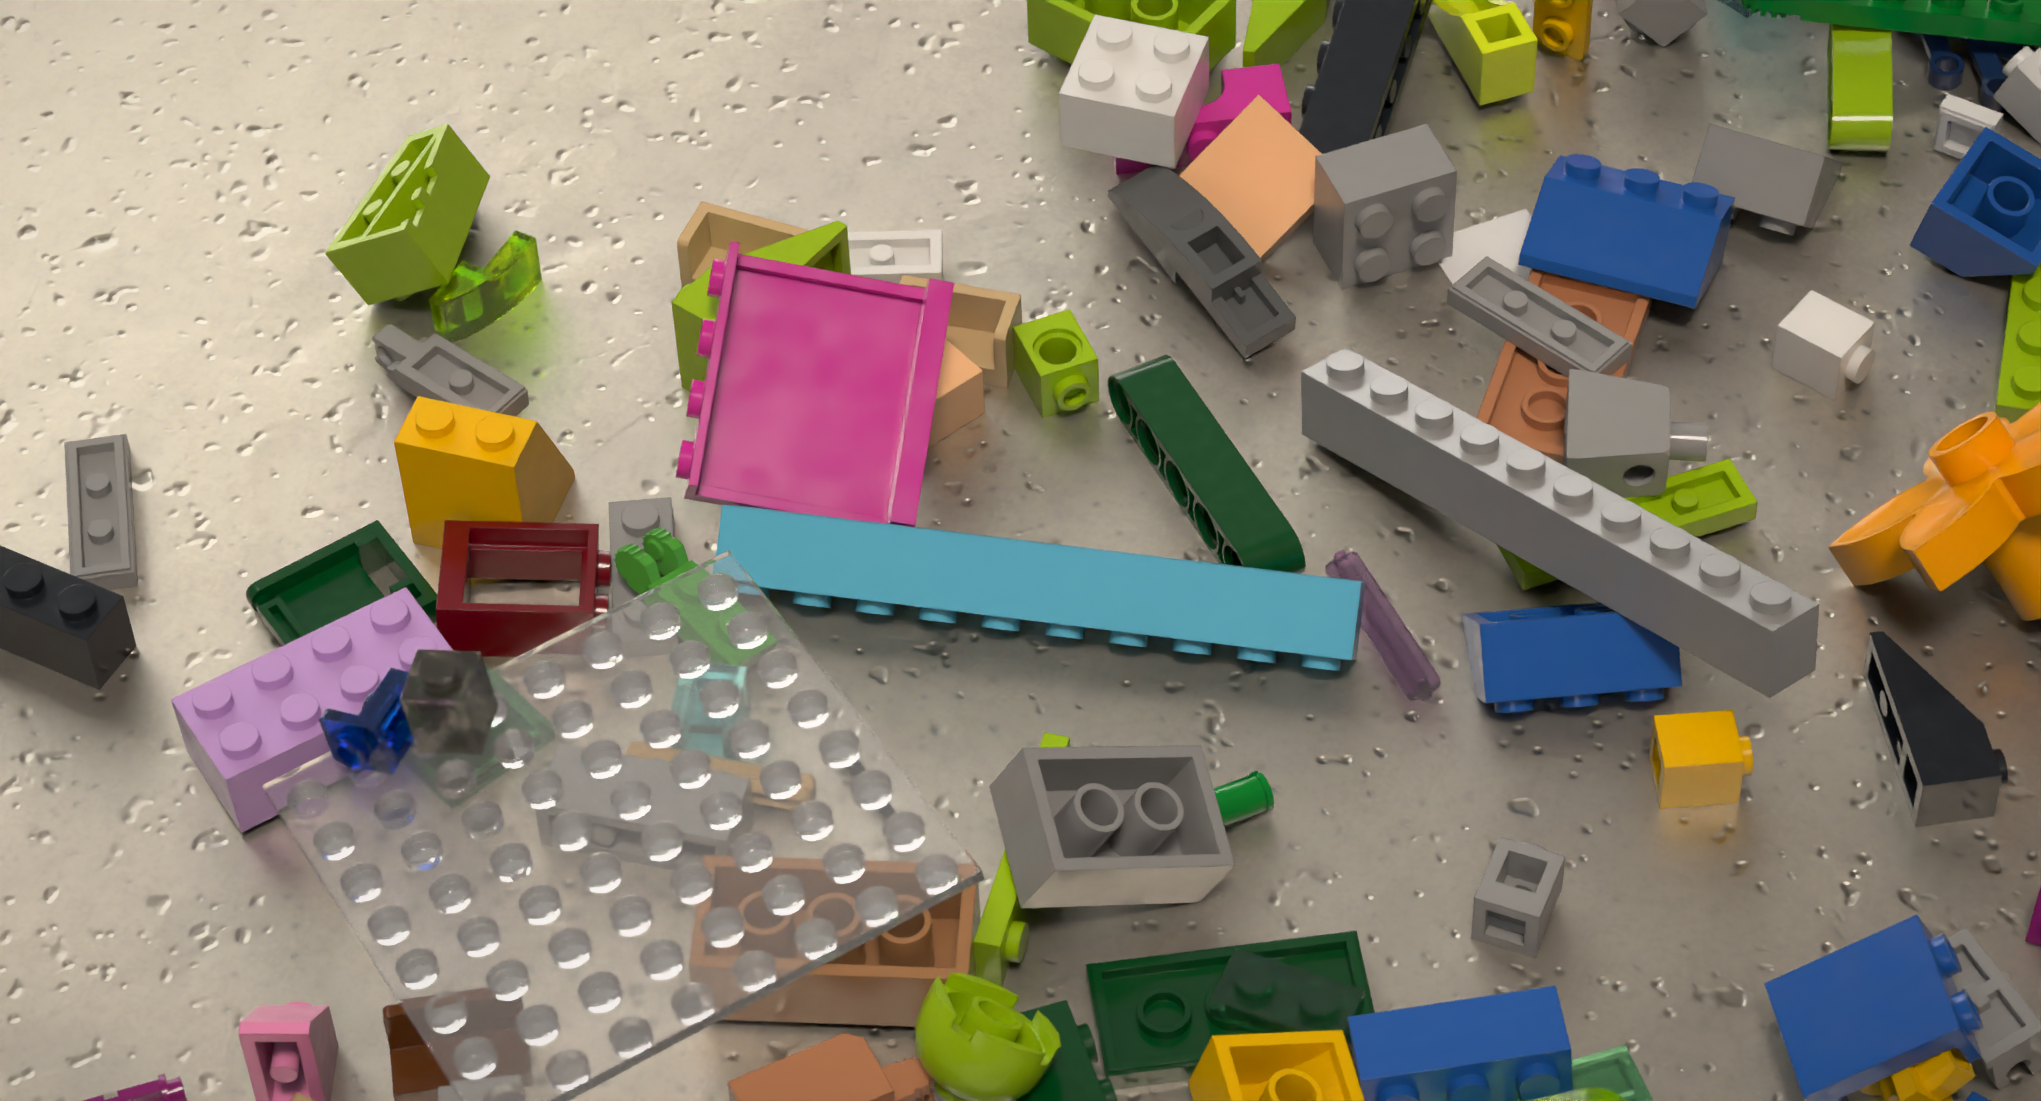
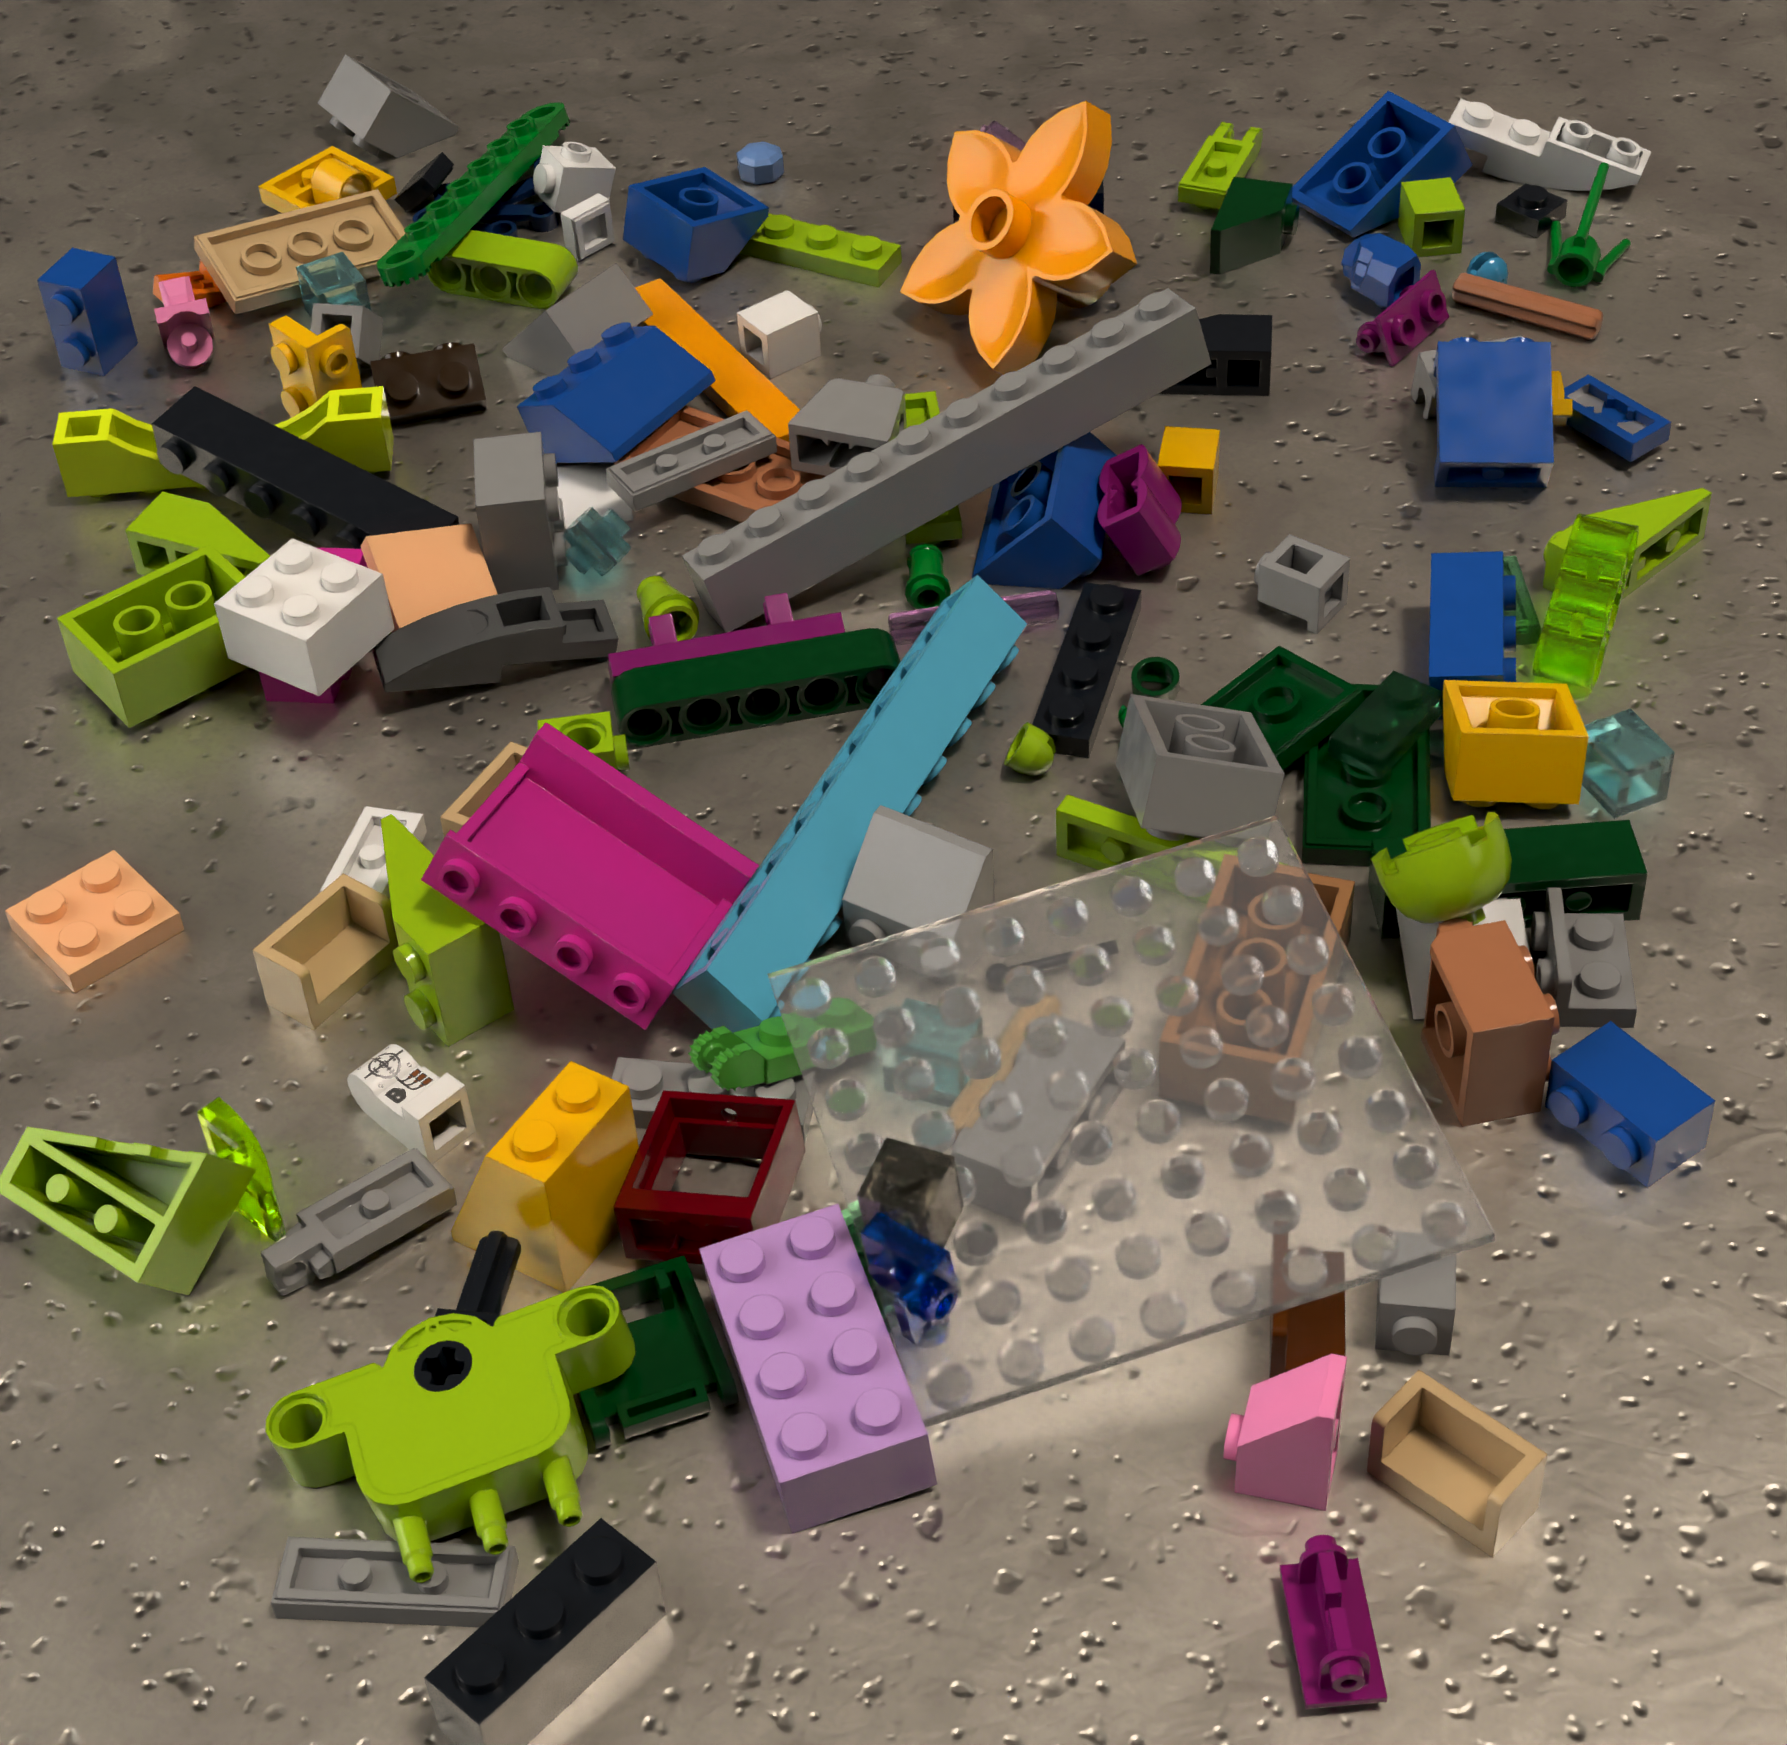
camera: 75 degrees left, 5 degrees down
none -> light nougat plate [5,850,184,993]
none -> lime piece [266,1230,636,1583]
none -> white leg [347,1044,476,1164]
none -> dark brown bracket [370,342,487,426]
none -> clear light blue gear [562,506,631,576]
none -> magenta hinge [608,593,845,685]
none -> light orange tile [635,278,800,442]
none -> lime cone [636,576,699,641]
none -> light grey slope [842,805,996,991]
none -> green pin [905,544,951,613]
none -> lime hinge [1004,722,1056,776]
none -> black plate [1032,582,1141,758]
none -> magenta brick [1098,444,1182,576]
none -> dark green hinge [1131,657,1180,701]
none -> dark green tile [1201,646,1366,770]

